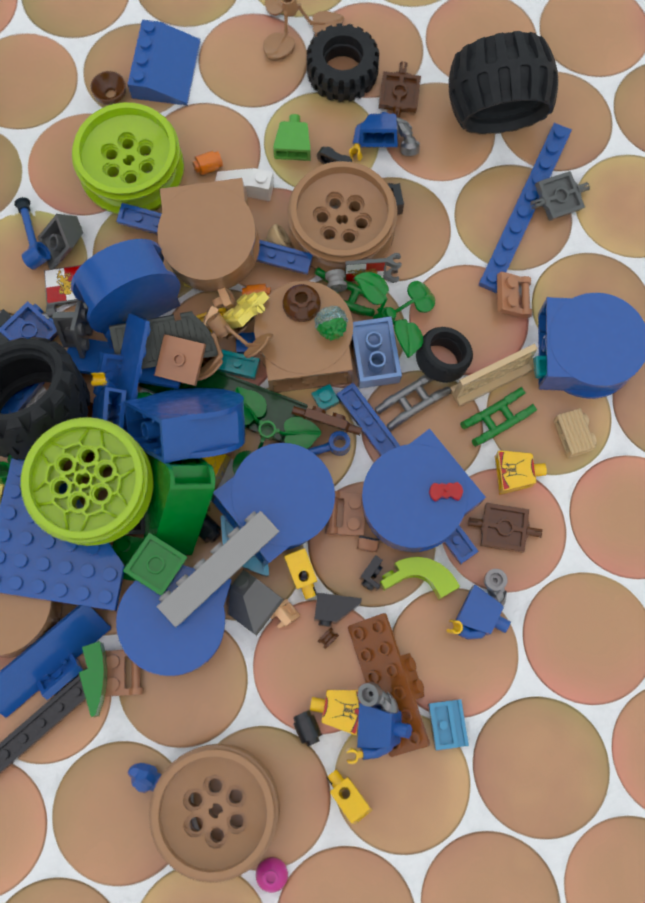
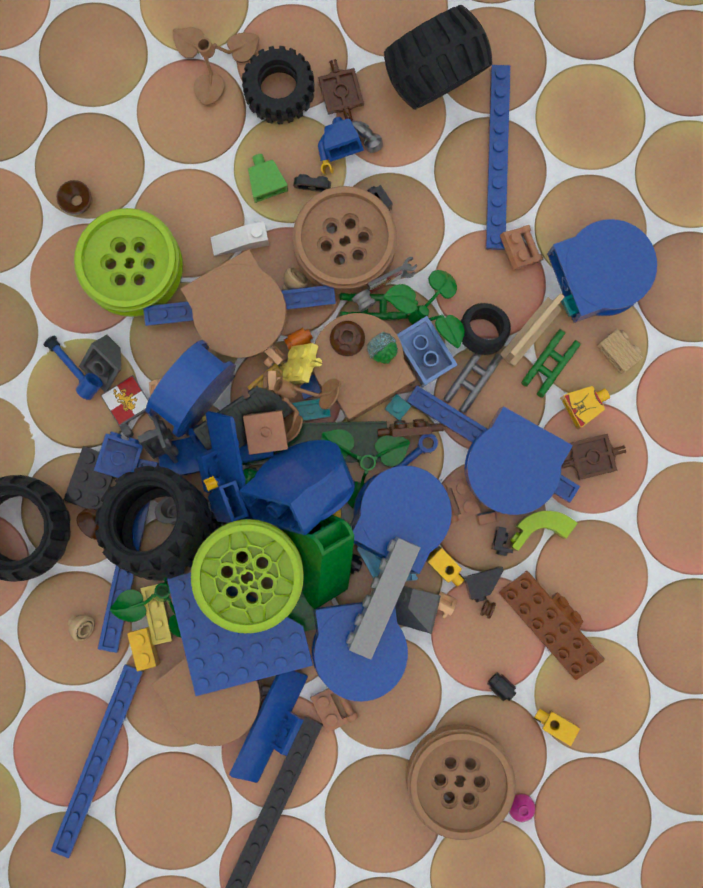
camera: 25 degrees left, 10 degrees up
green slope [79,641,108,718] -> none
green plate [123,533,188,596] -> none
blue slope [127,20,201,106] -> none
blue rock [128,763,162,793] -> none
orange brick [193,151,223,176] -> none
yellow torso [310,690,361,735] -> none
blue torso [346,682,412,764] -> none
dark azure plate [428,699,469,750] -> none
red piece [429,482,463,502] -> none
blue torso [446,569,511,640] -> none
dark grey plate [530,171,590,221] -> none

